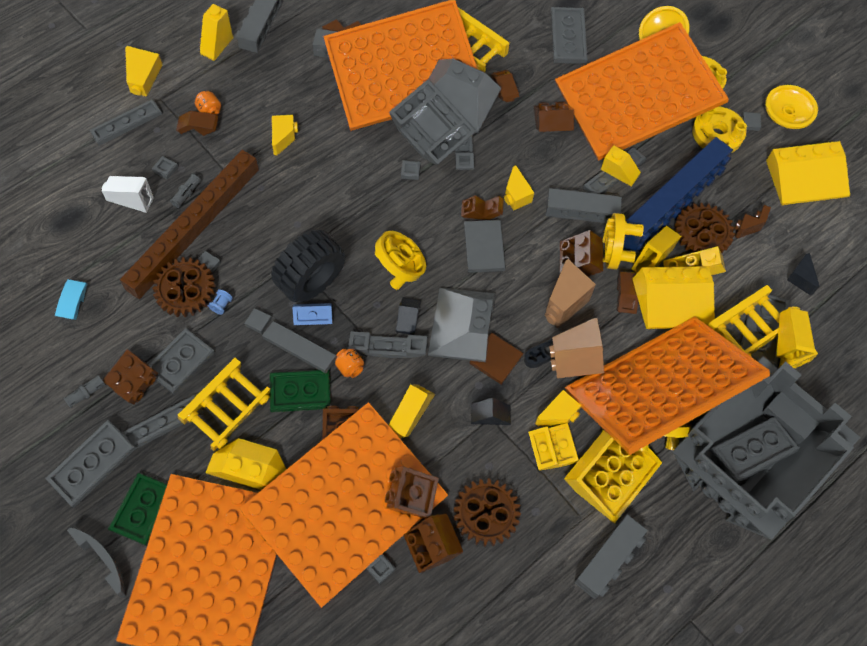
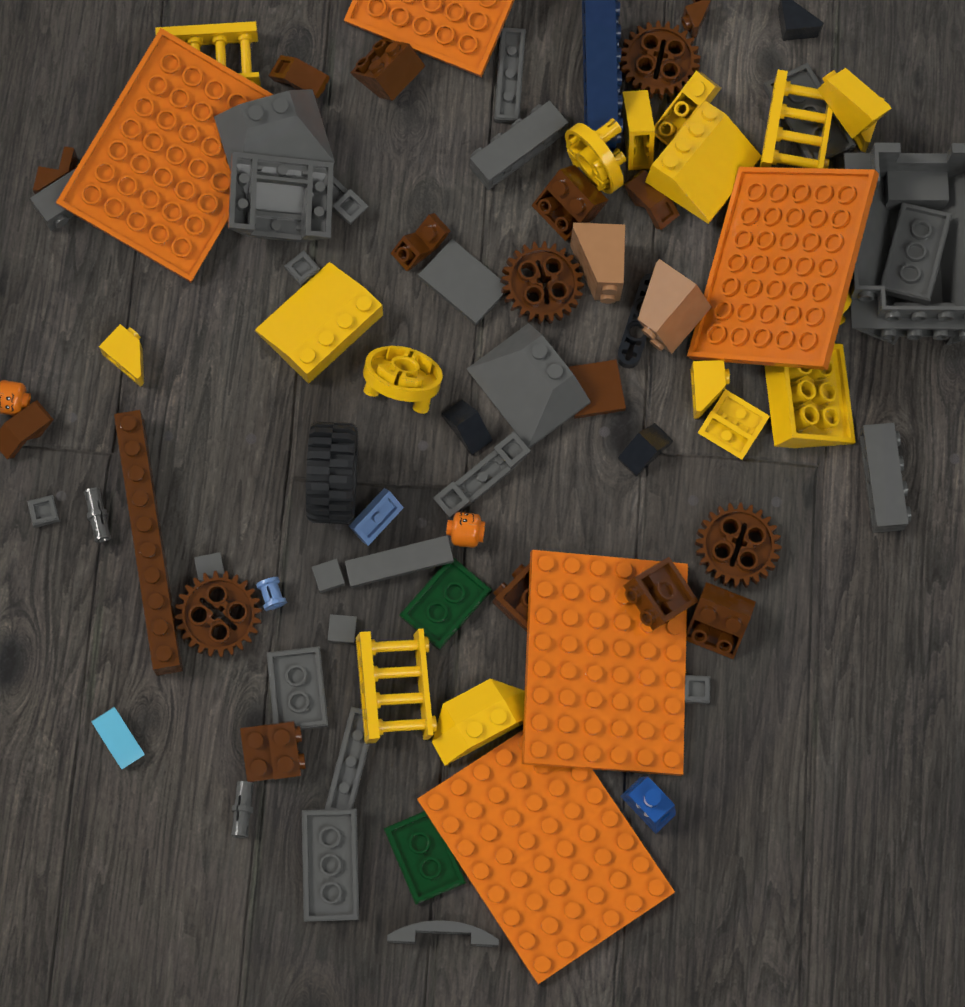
camera: 45 degrees left, 10 degrees up
white slope [102,176,154,213] -> none
yellow slope [389,384,435,438] -> none
yellow slope [504,166,534,210] -> none
yellow slope [601,145,641,187] -> none
none -> yellow slope [255,262,383,384]
none -> dark grey tile [327,614,357,644]
none -> reddish brown gear [500,241,584,325]
none -> blue torso [620,776,676,834]

